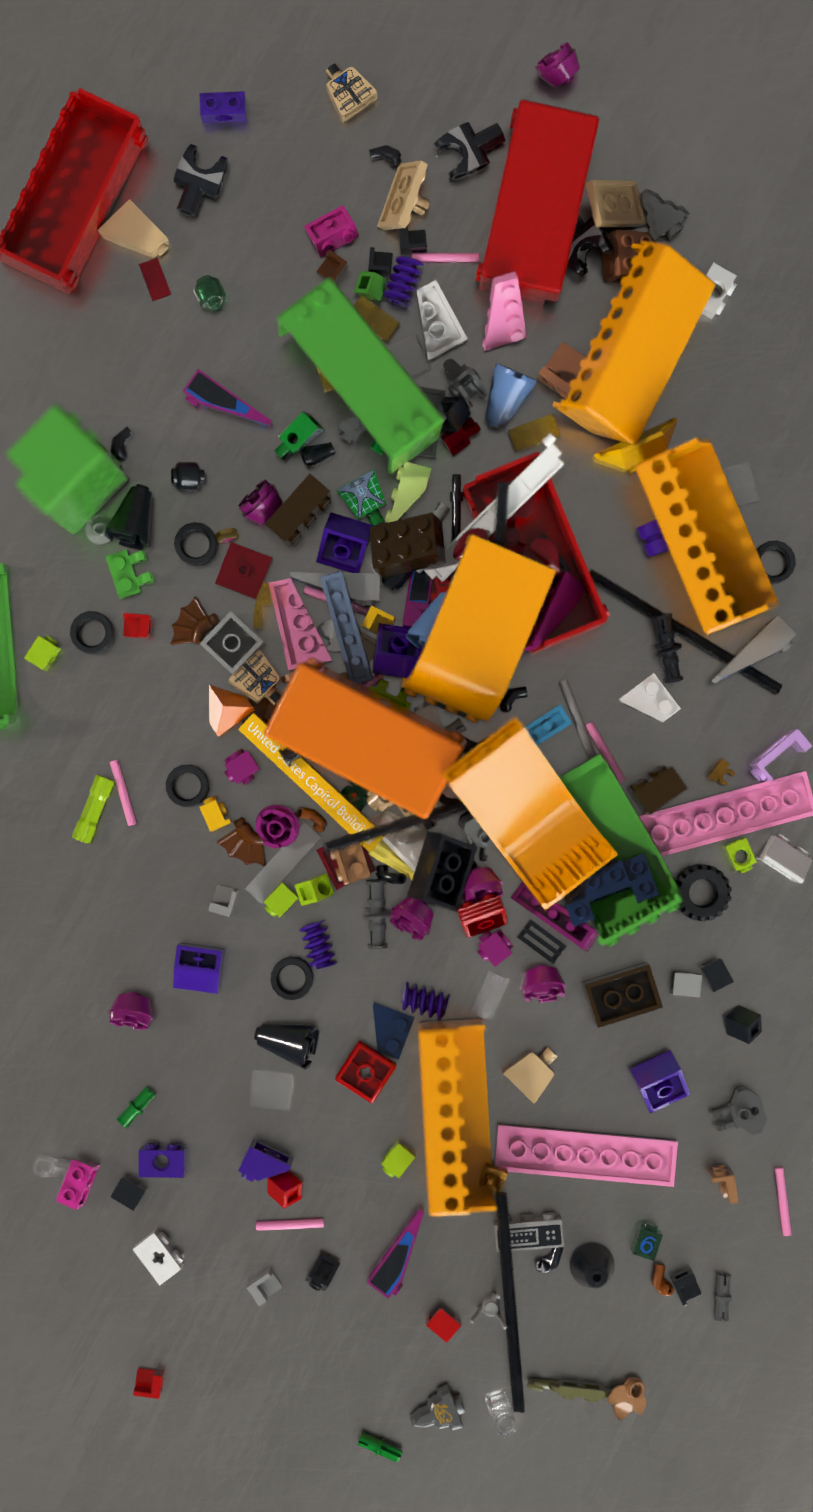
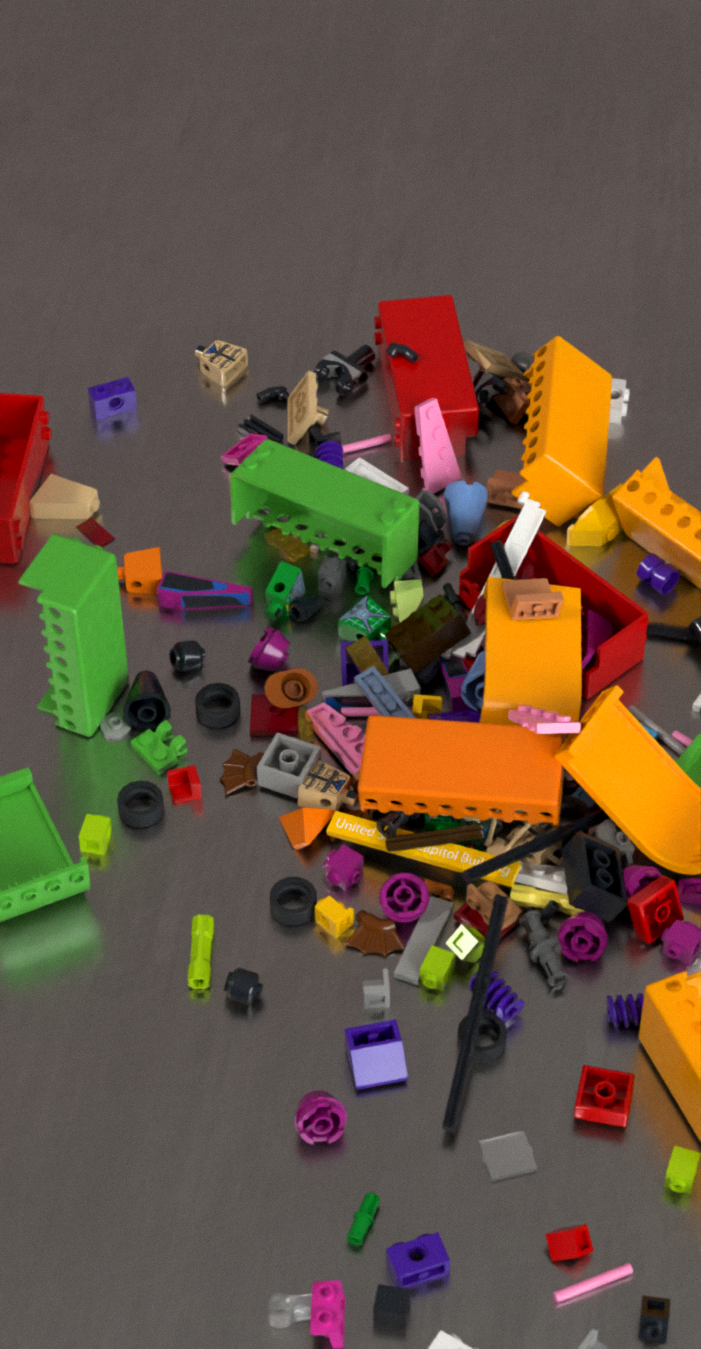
camera: 25 degrees left, 40 degrees down
bright pink bar [110,760,137,826] -> none
black connector [173,144,228,217] -> none
clear green head [193,275,226,311] -> none
clear yellow tile [215,528,239,544] -> none
dark purple slope [238,1140,293,1182] -> none
black cone [254,1023,319,1070] -> none
dark brown brick [265,473,332,547] -> none
dark blue wing [373,1002,415,1060] -> none
magenta cone [535,42,580,87] -> none
none -> orange torso [117,547,162,594]
none -> black head [224,968,263,1005]
none -> black tile [237,414,283,443]
none -> dark orange piece [264,668,318,708]
none -> clear yellow slope [346,636,389,676]
none -> dark brown axle [385,824,484,852]
none -> black arm [386,342,419,363]
none -> black axle [442,894,509,1133]
none -> nougat bracket [502,578,563,621]
none -> bright pink wing [508,705,581,734]

